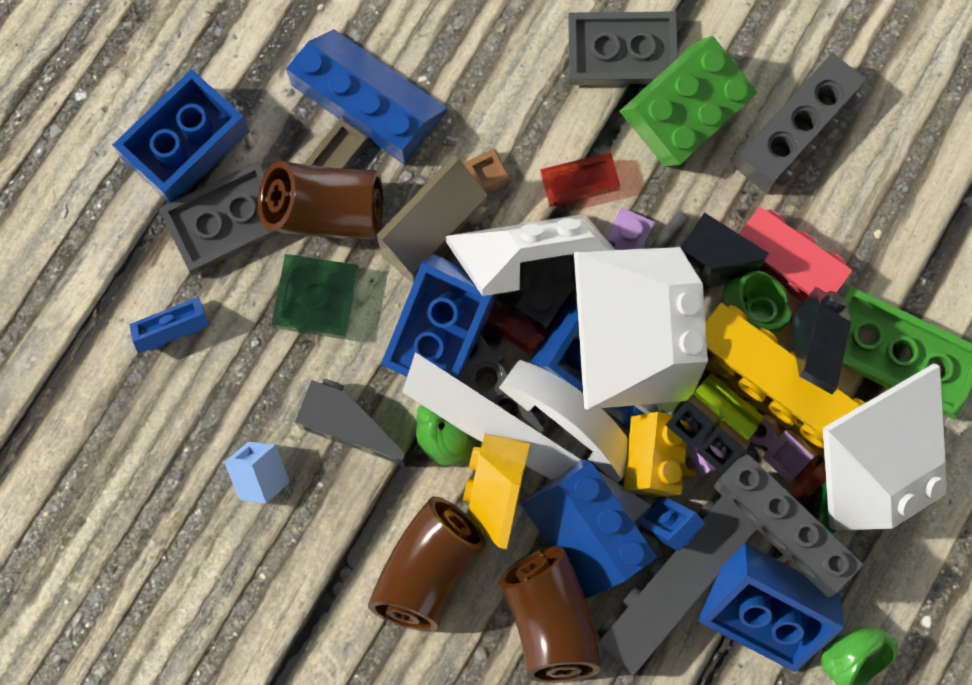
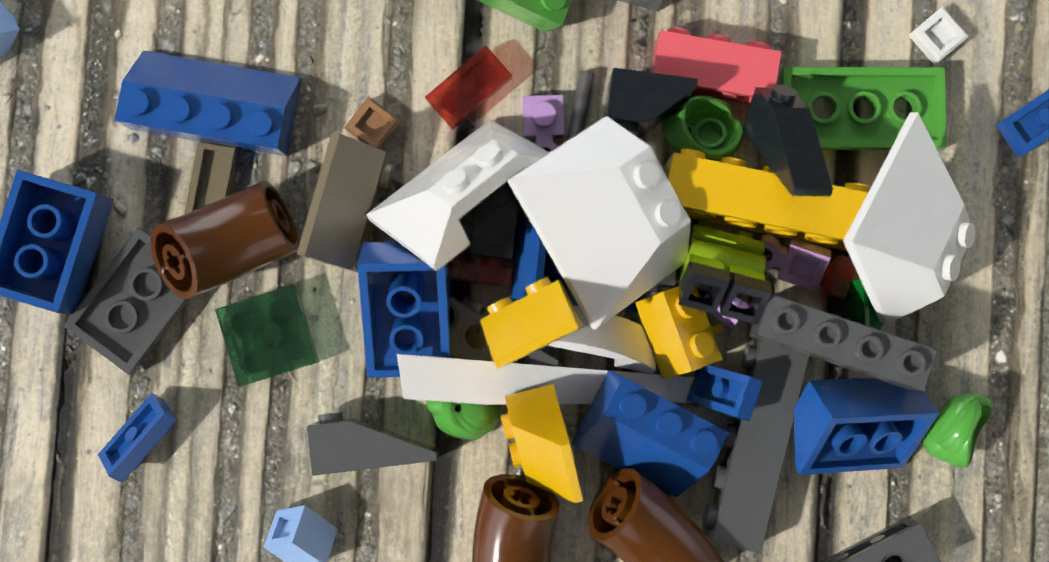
camera: 30 degrees left, 10 degrees up
none -> yellow slope [480,277,584,369]

